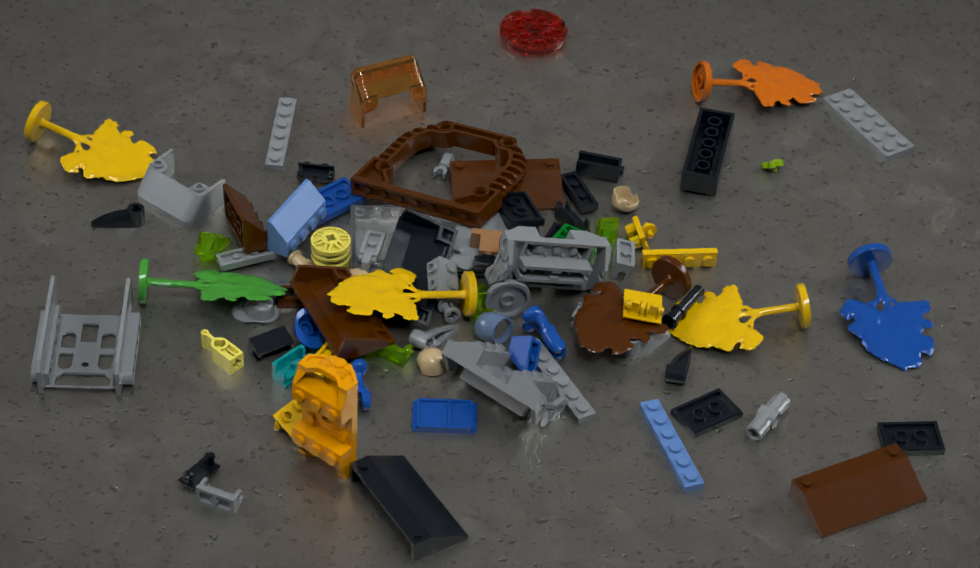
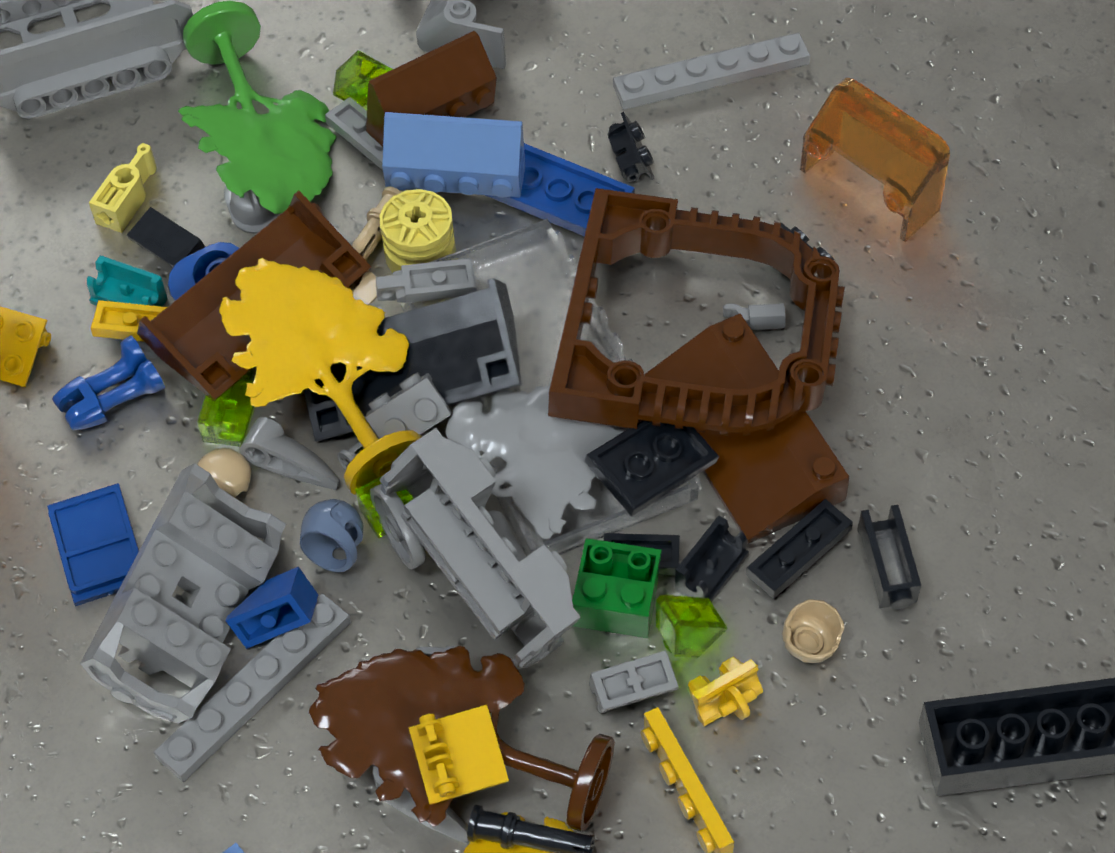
camera: 75 degrees right, 15 degrees up
medium nougat piece [469,228,503,264] -> none
blue piece [521,306,566,360] -> none

